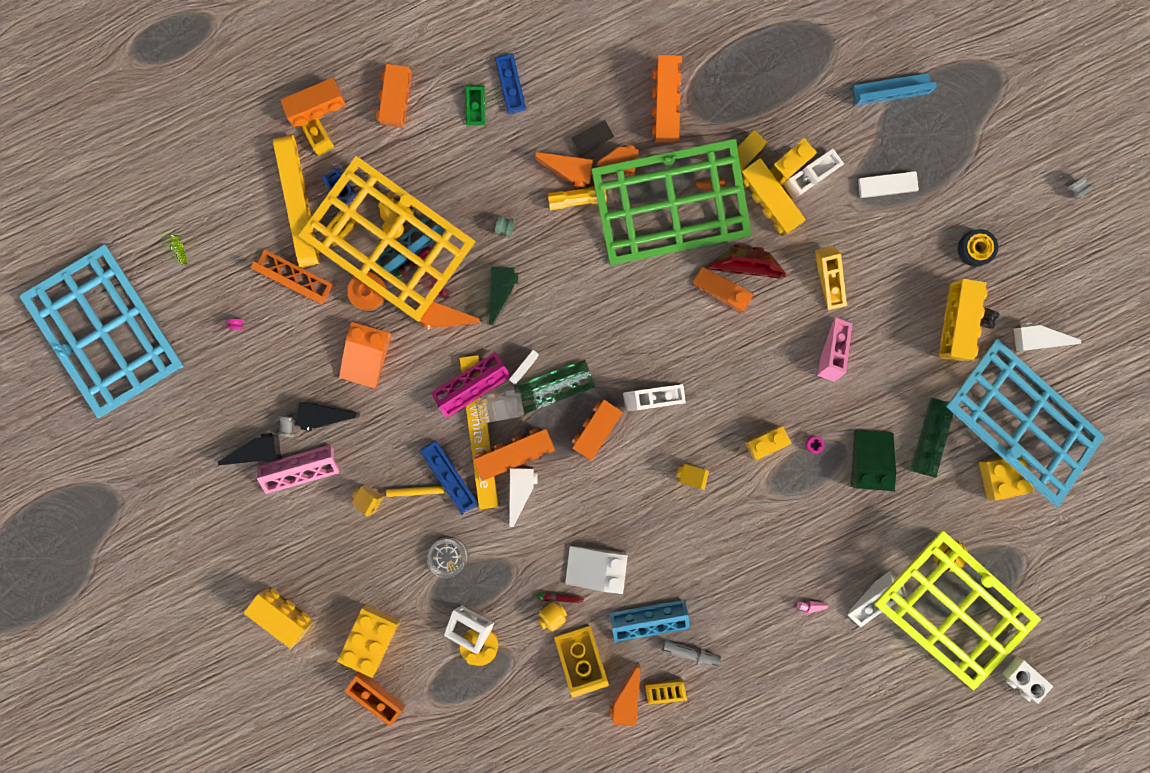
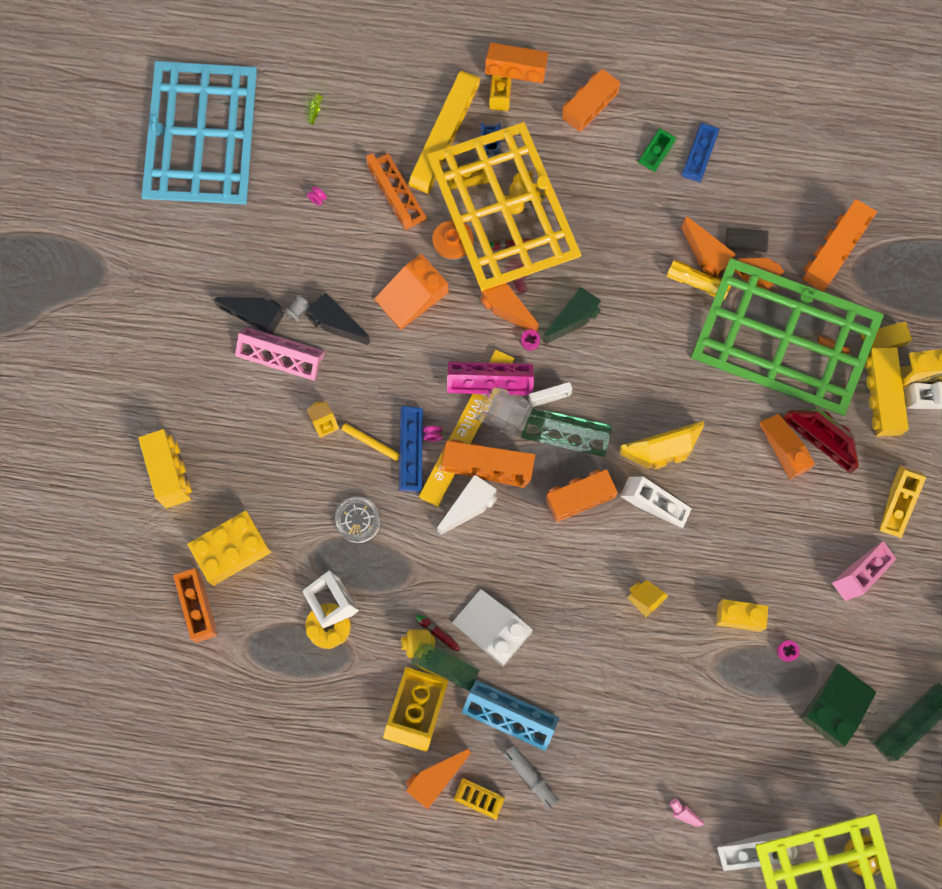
camera: 35 degrees right, 15 degrees down
dark azure fence [376,217,446,274] -> none
sand green wheel [495,215,515,238] -> none
none -> clear green slope [410,643,480,691]
none -> dark pink bush [423,426,443,442]
none -> dark pink bush [521,330,540,351]
none -> yellow wedge [619,421,705,469]

